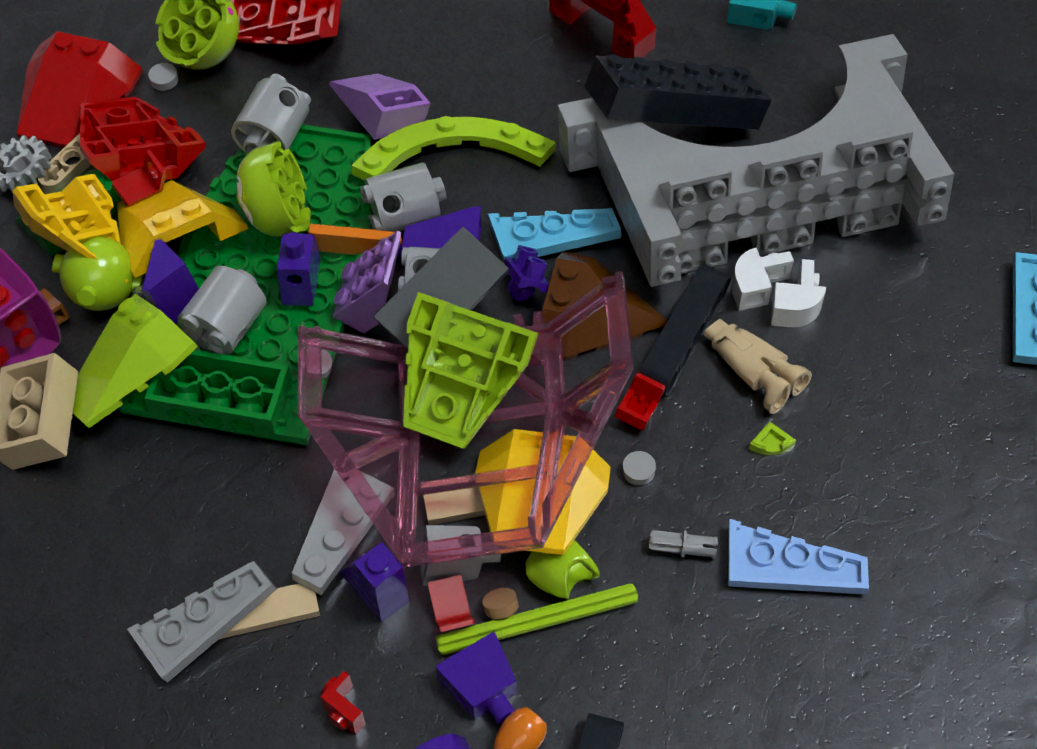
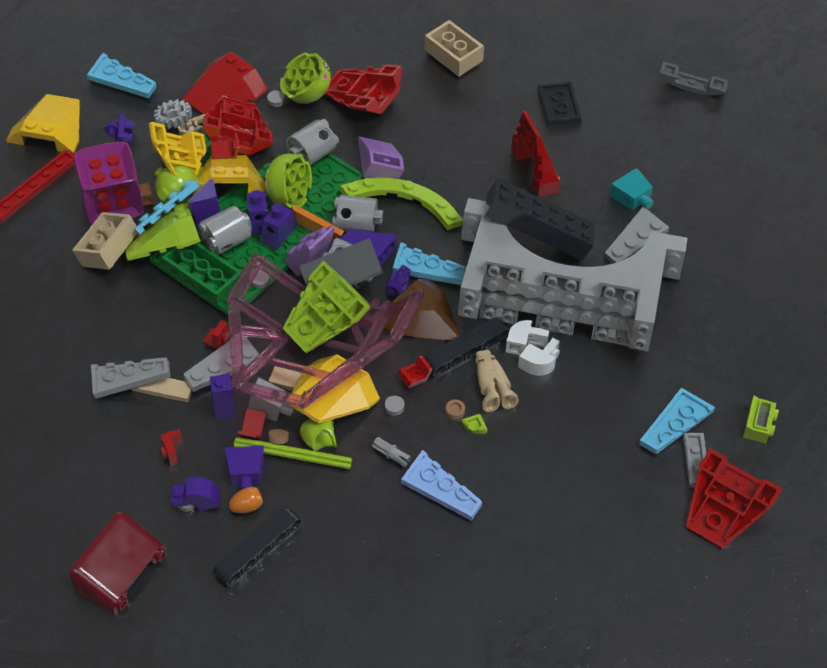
camera: 25 degrees right, 5 degrees down
none -> medium azure wing [135,179,200,234]
none -> red bracket [204,320,230,349]
none -> dark purple torso [246,190,268,235]
none -> medium nougat tile [445,400,465,420]
none -> light grey wing [604,206,669,264]

